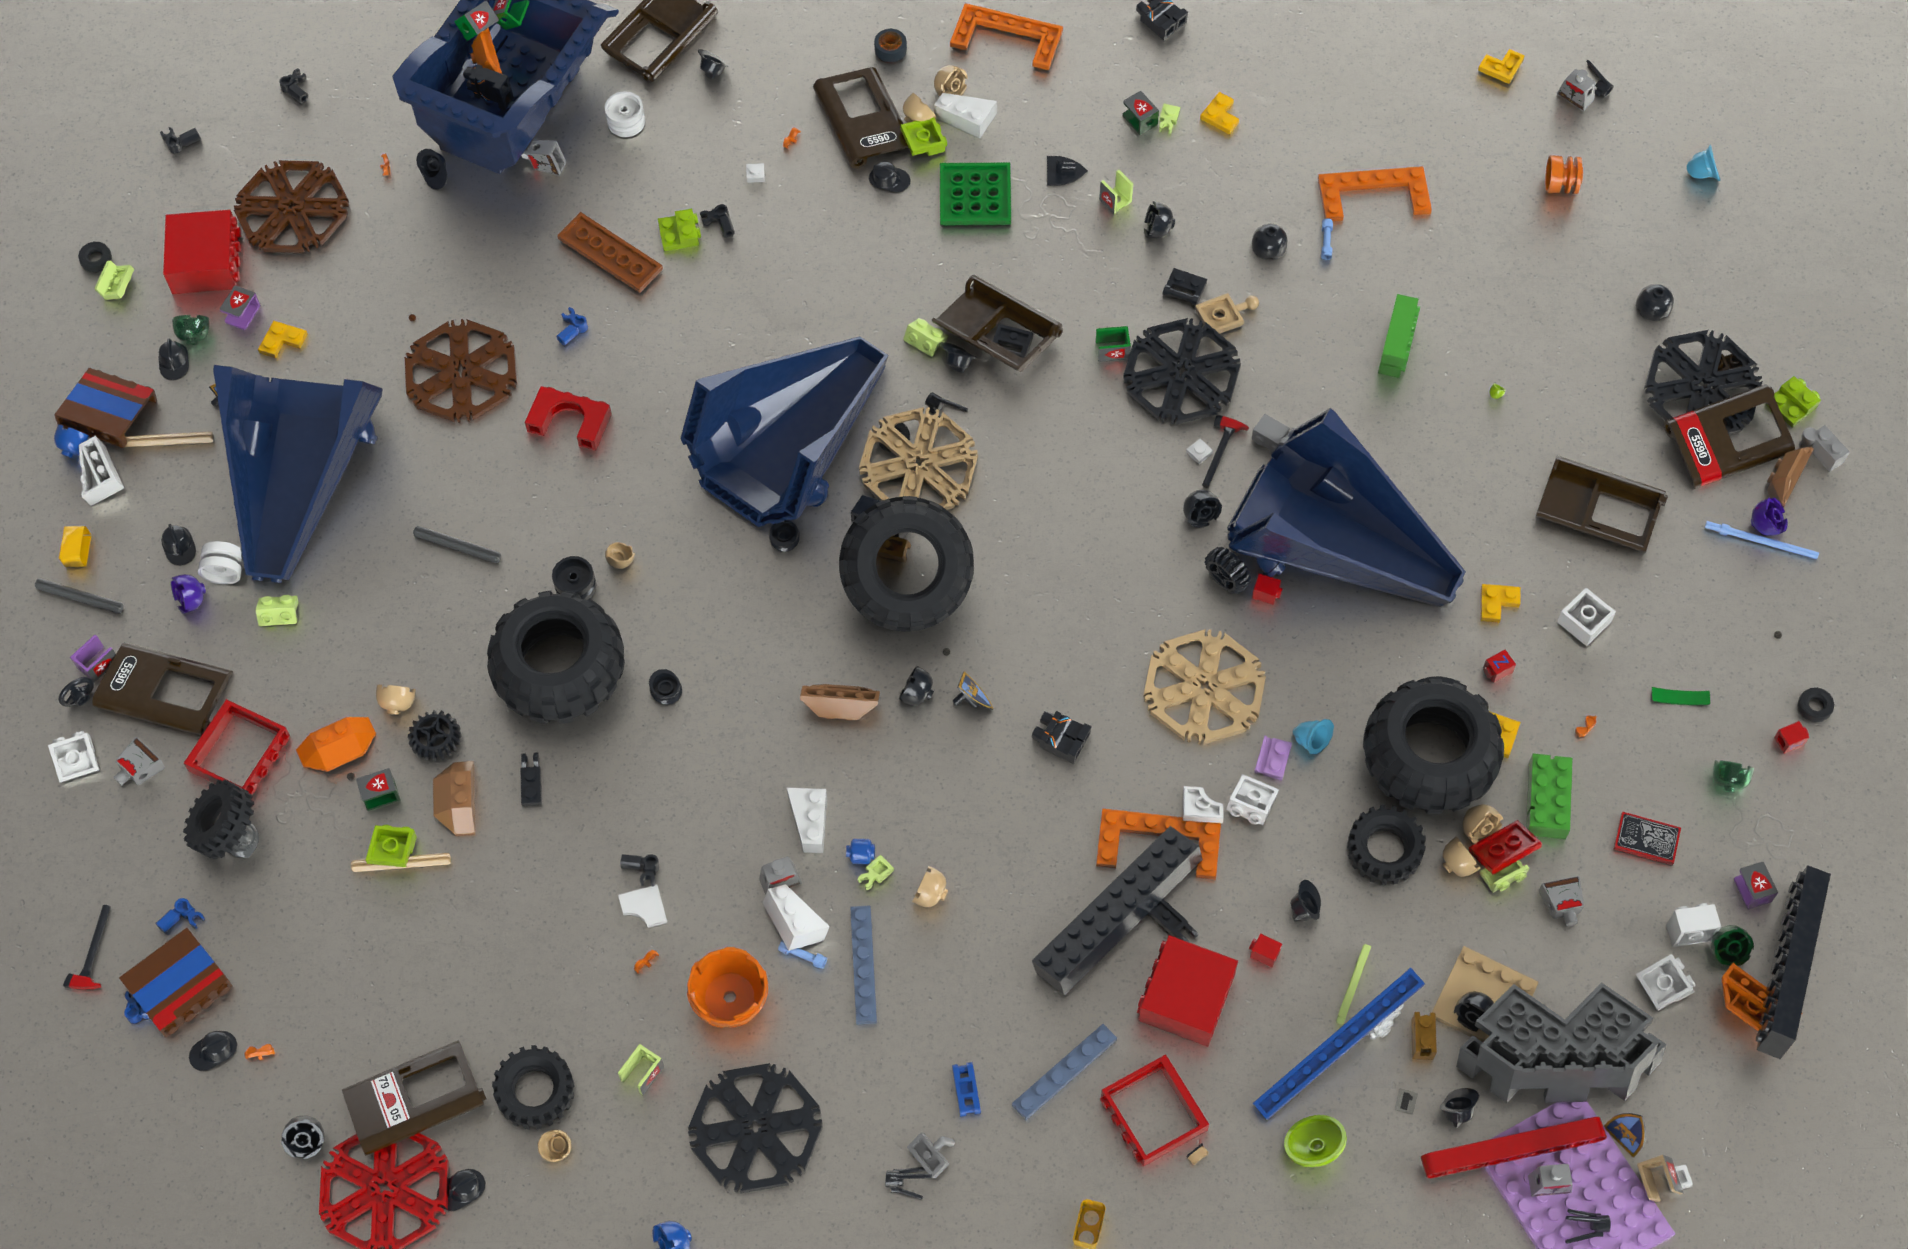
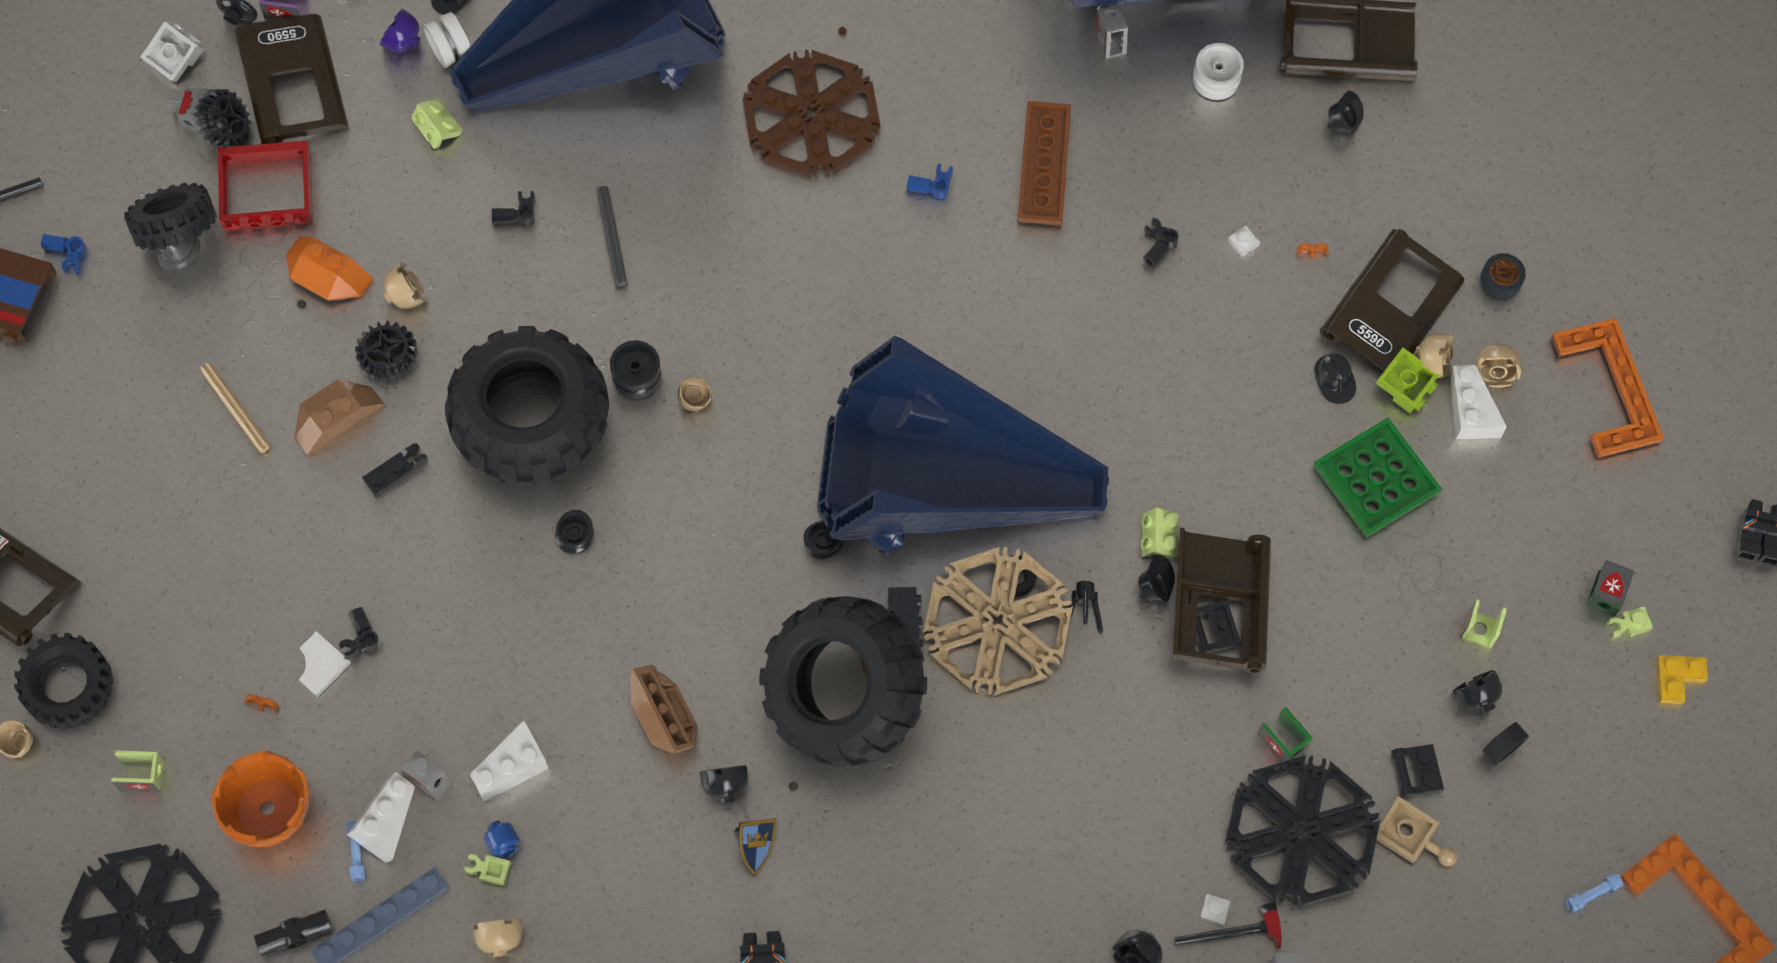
camera: 55 degrees right, 5 degrees up
piece [356,768,400,811] -> none
lime plate [366,825,417,867] -> none
red arch [525,386,612,450] -> none
lime plate [658,208,701,251] -> none
black shield [1047,156,1088,186] -> none
black cylinder [1252,223,1288,260] -> none
none -> black gear [193,89,252,148]
none -> black piece [254,909,332,957]
none -> black bar [491,191,535,227]
none -> black tyre [1482,722,1529,765]

